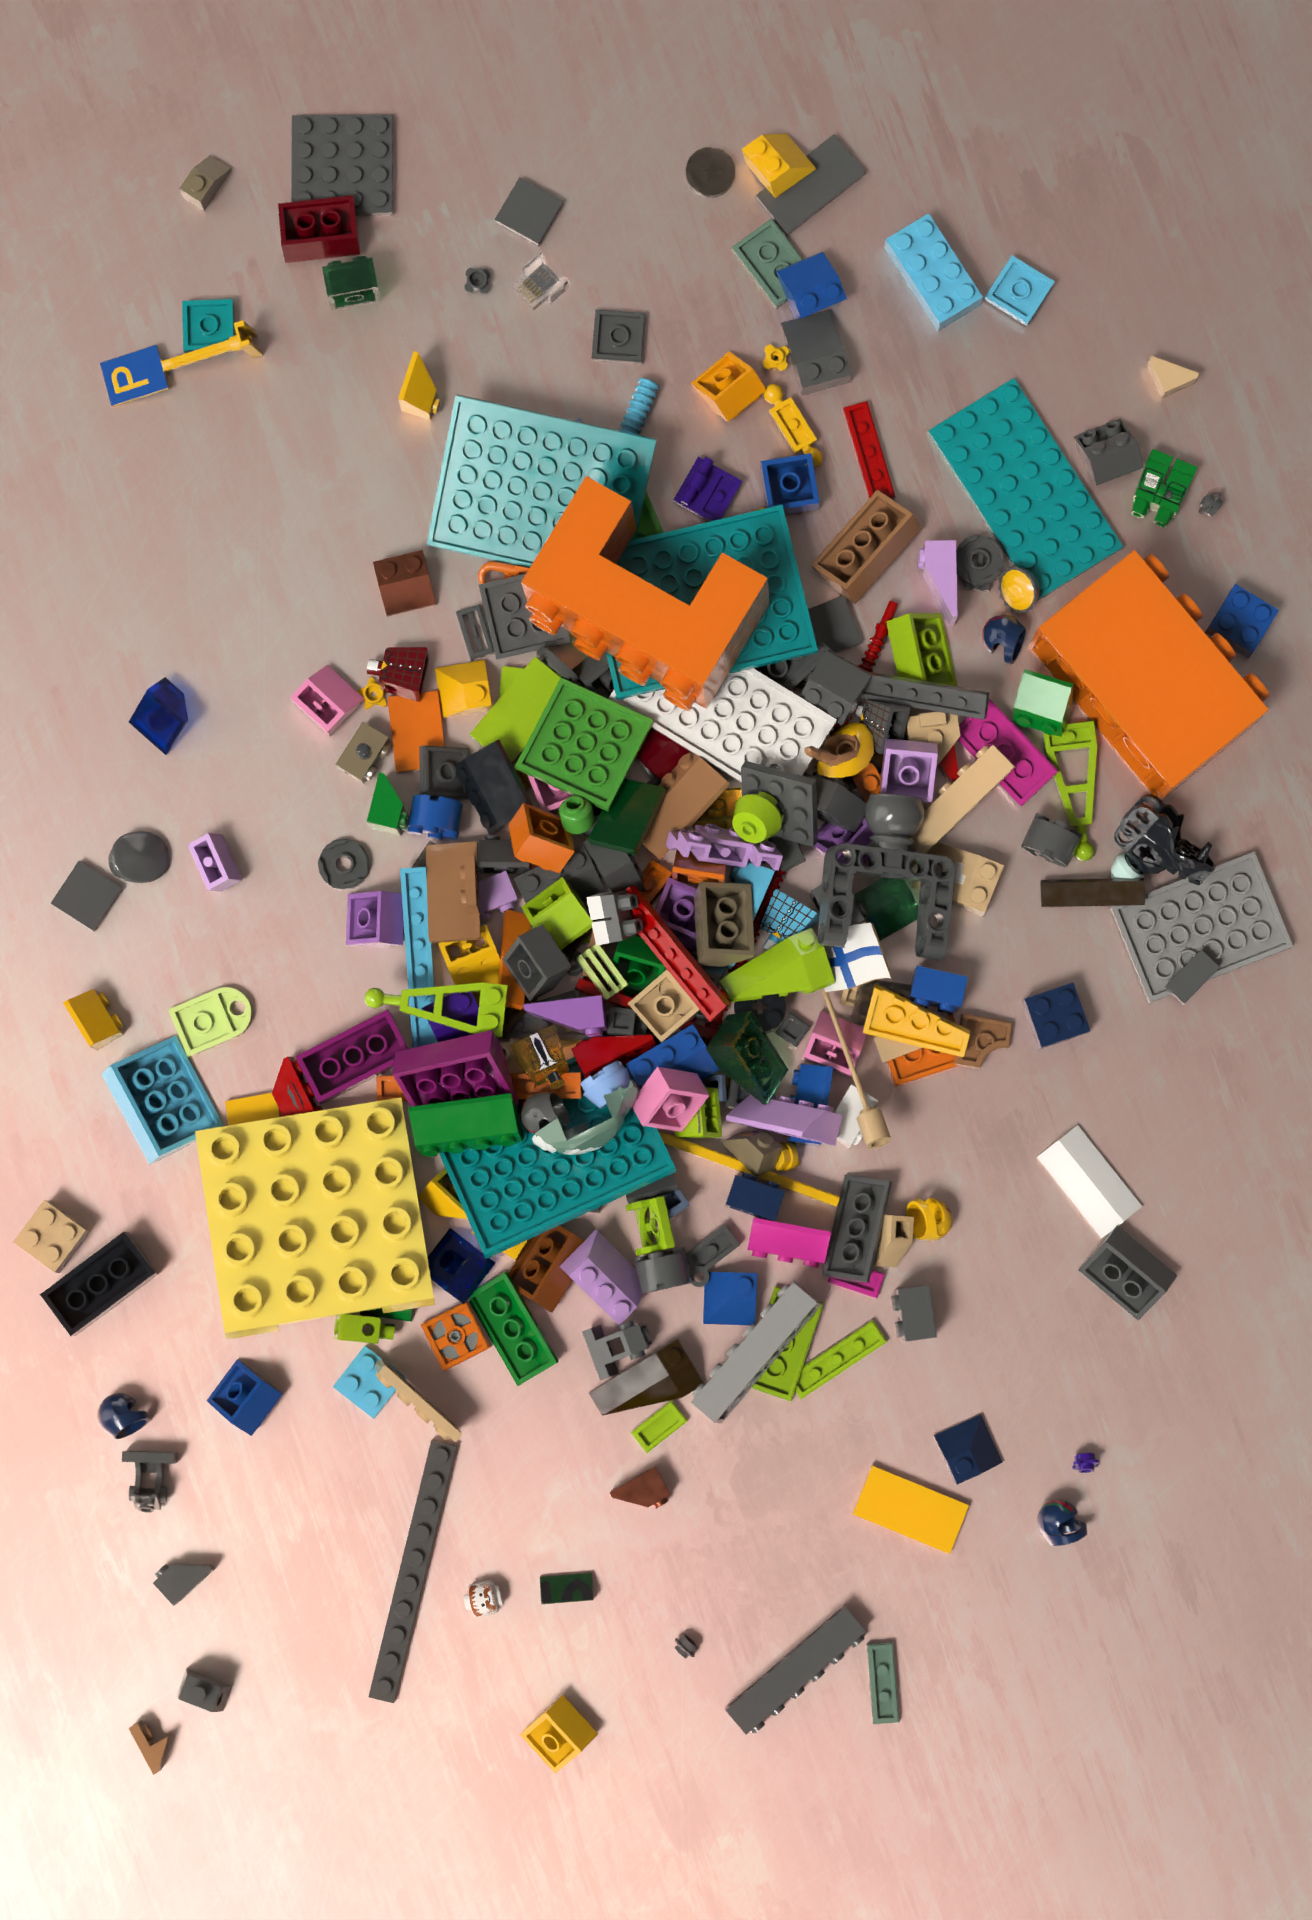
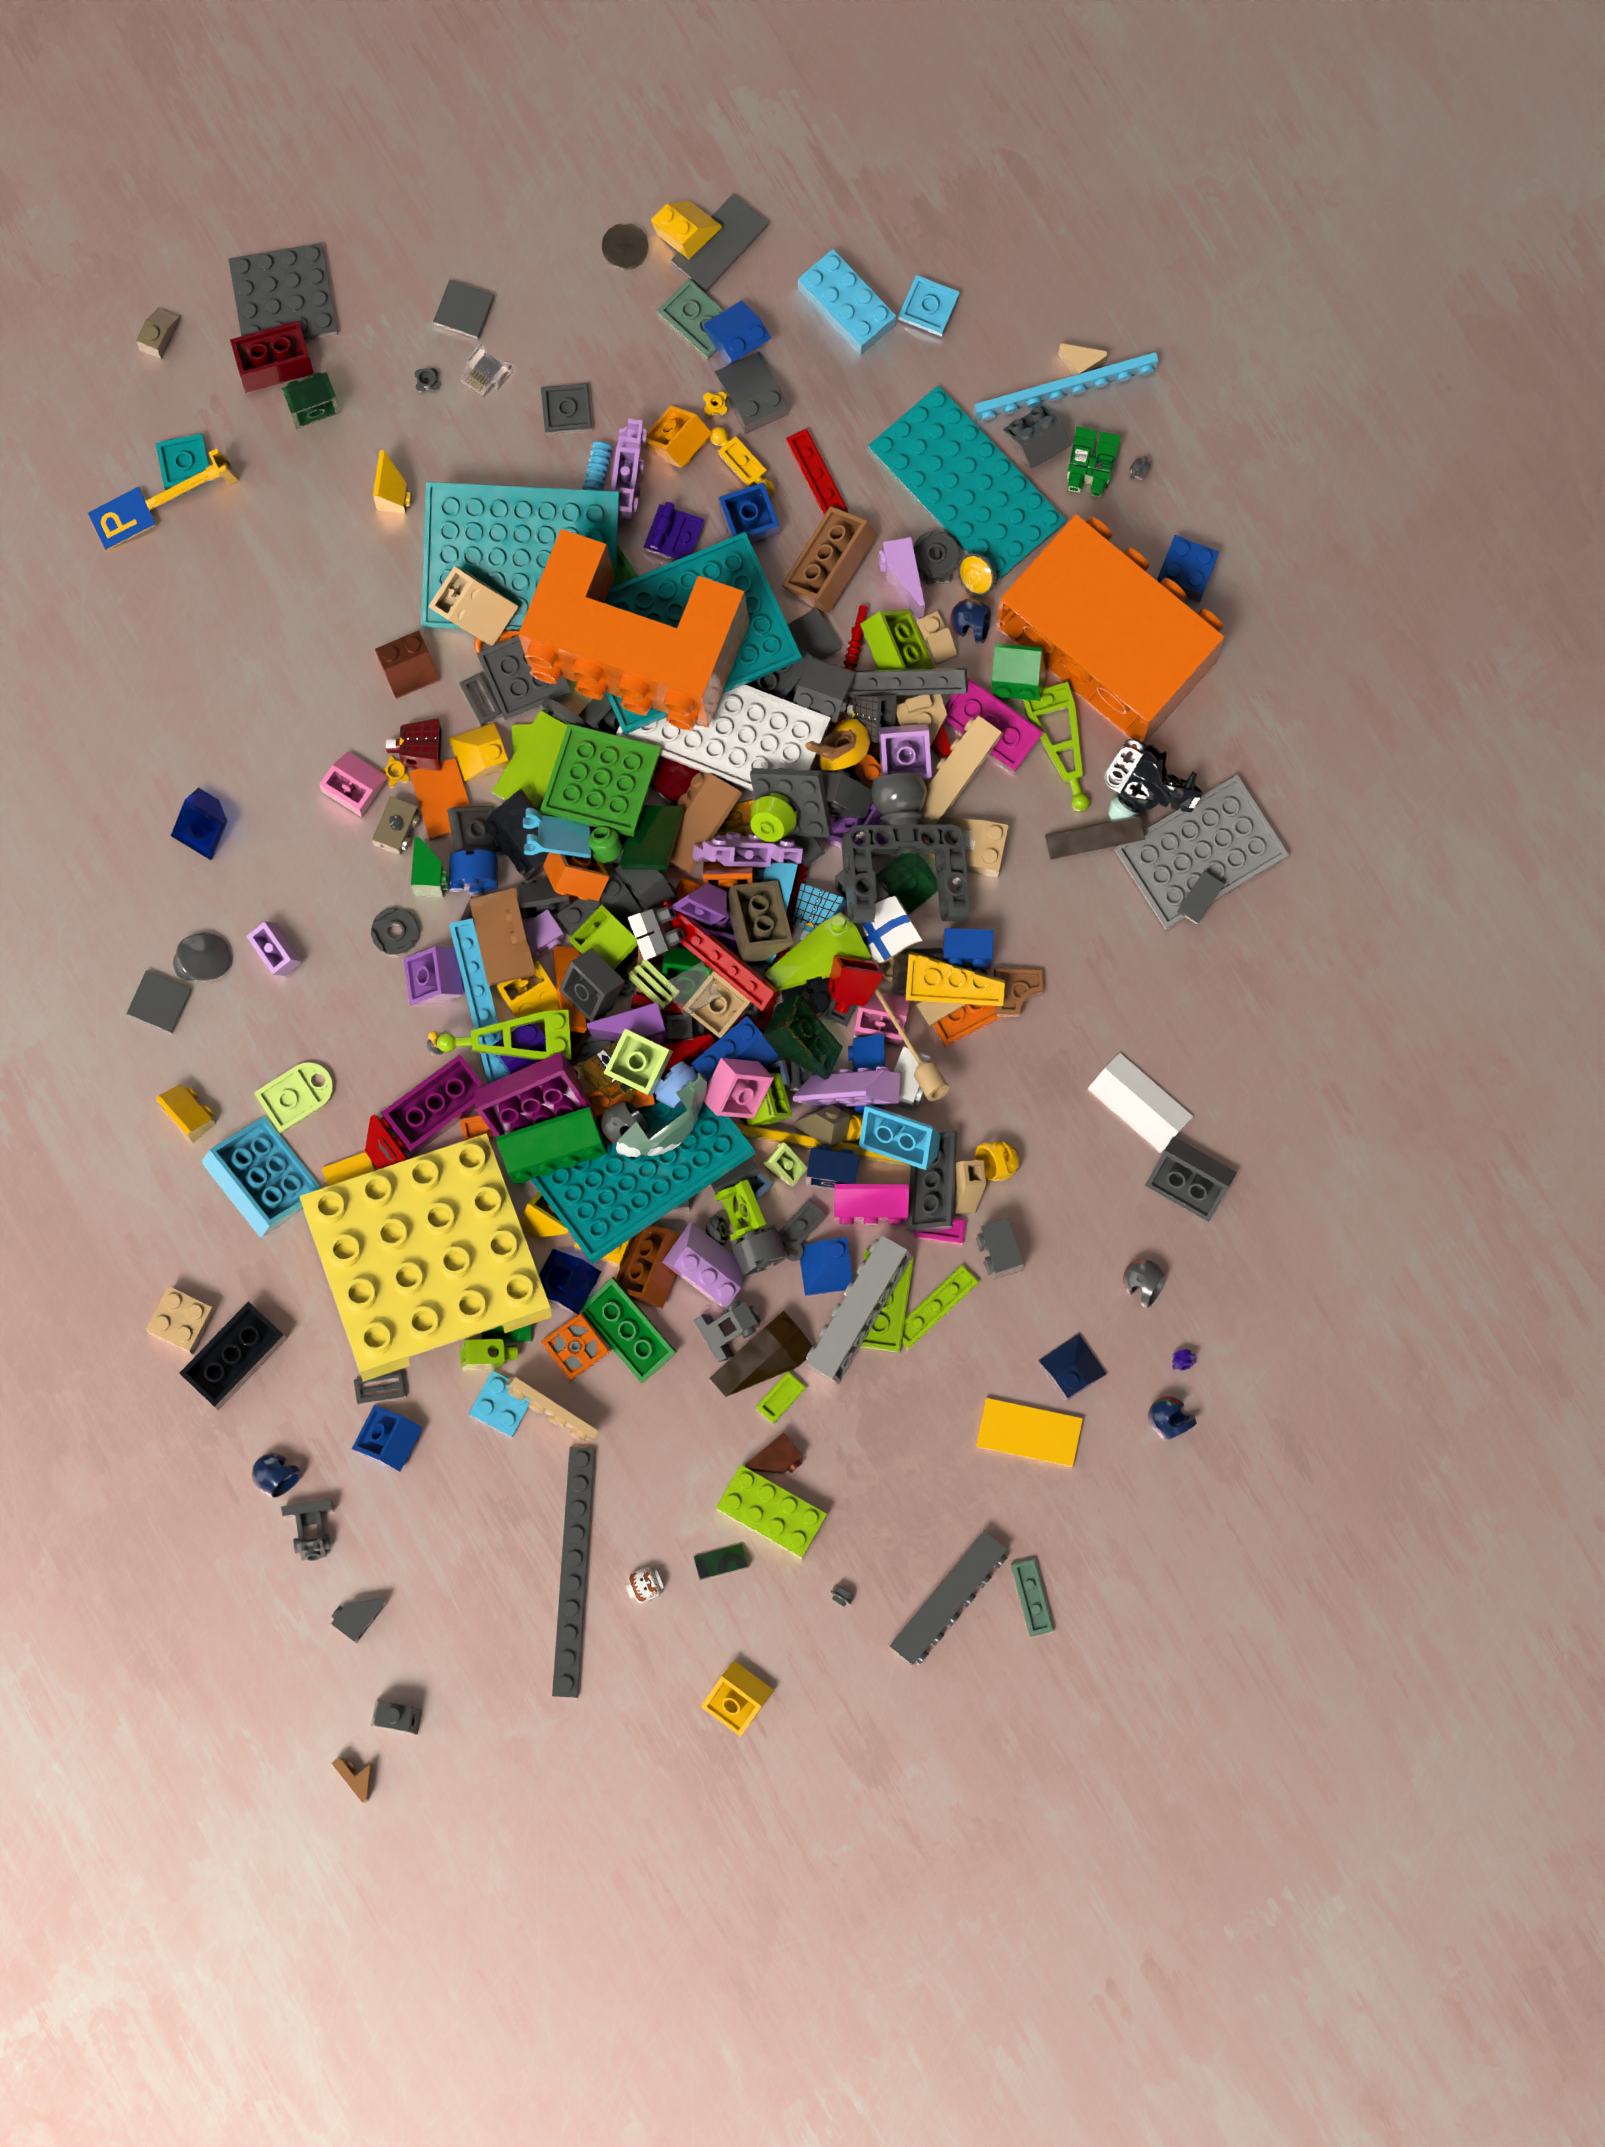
camera: 15 degrees left, 5 degrees down
dark grey brick [1021,813,1082,867] -> none
dark blue brick [1022,982,1090,1050] -> none
none -> dark grey tile [354,1372,407,1405]
none -> hinge [427,1031,444,1056]
none -> tan slope [428,566,519,647]
none -> medium azure flag [523,808,591,858]
none -> yellowish green brick [604,1029,673,1096]
none -> lavender bracket [611,419,647,525]
none -> clear piece [665,961,722,1017]
none -> medium lavender slope [673,883,727,926]
none -> dark grey plate [706,1215,731,1245]
none -> lime brick [716,1465,827,1560]
none -> yellowish green slope [763,1142,808,1187]
none -> red torso [828,955,884,1014]
none -> medium azure slope [859,1104,941,1170]
none -> tan slope [916,611,958,665]
none -> medium azure plate [973,352,1159,421]
none -> dark grey helmet [1123,1259,1166,1308]

